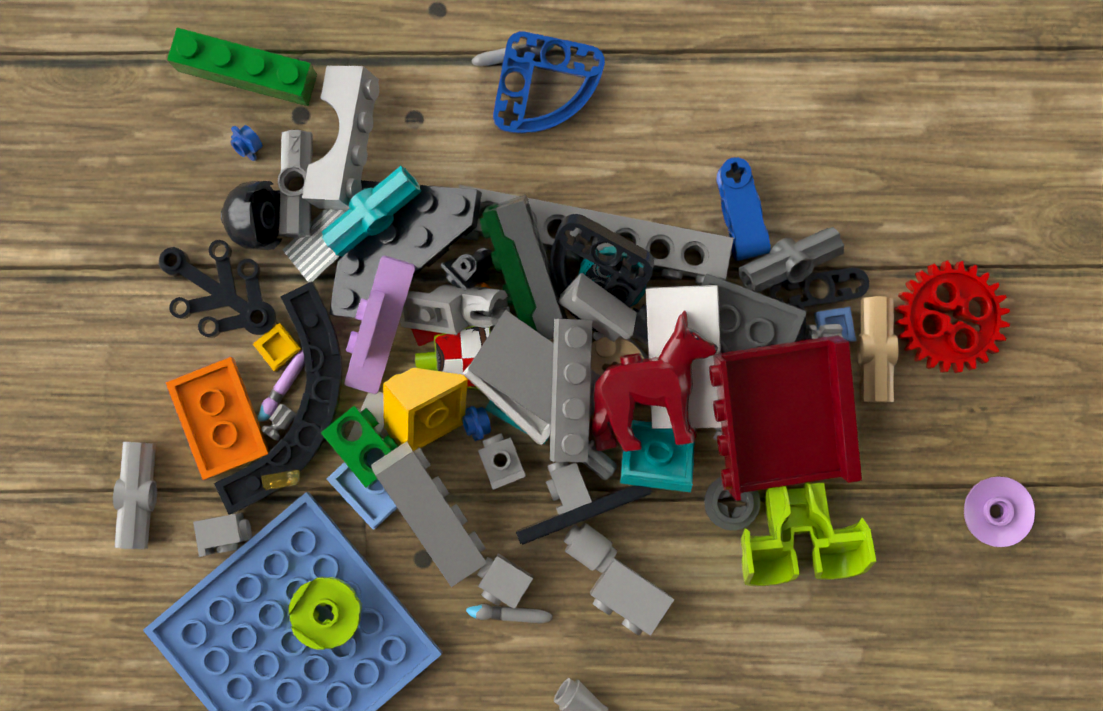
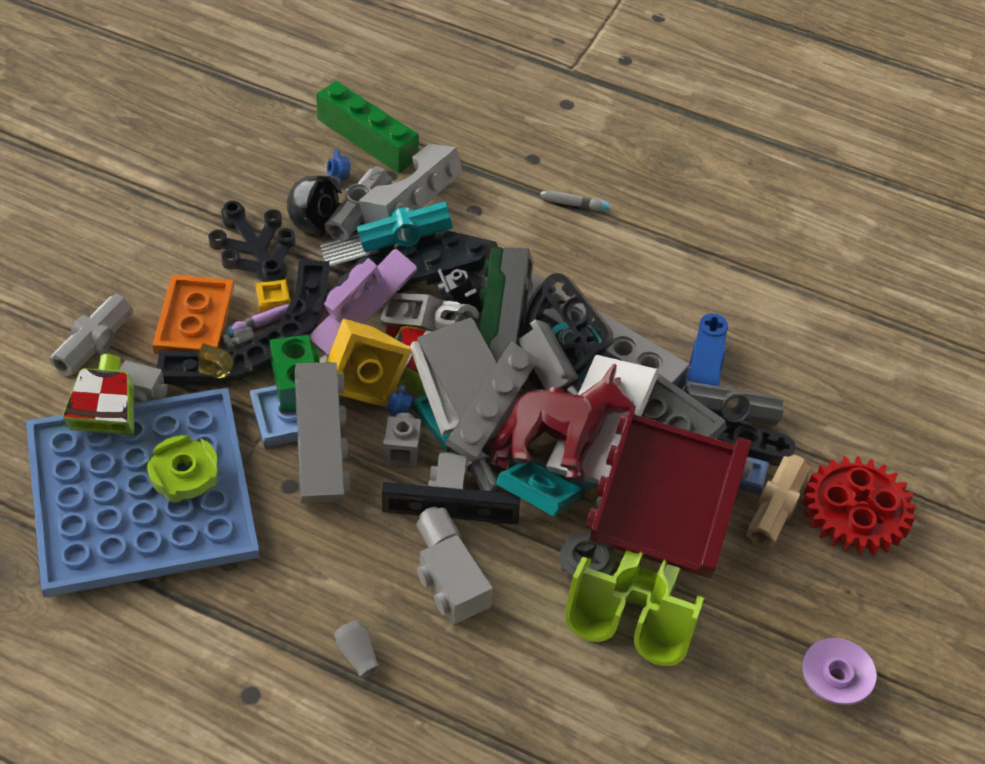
camera: 25 degrees right, 35 degrees down
light grey piece [466,604,553,623] -> none
light grey brick [477,554,533,609] -> none
blue beam [493,31,605,134] -> none
none -> torso [62,354,134,435]

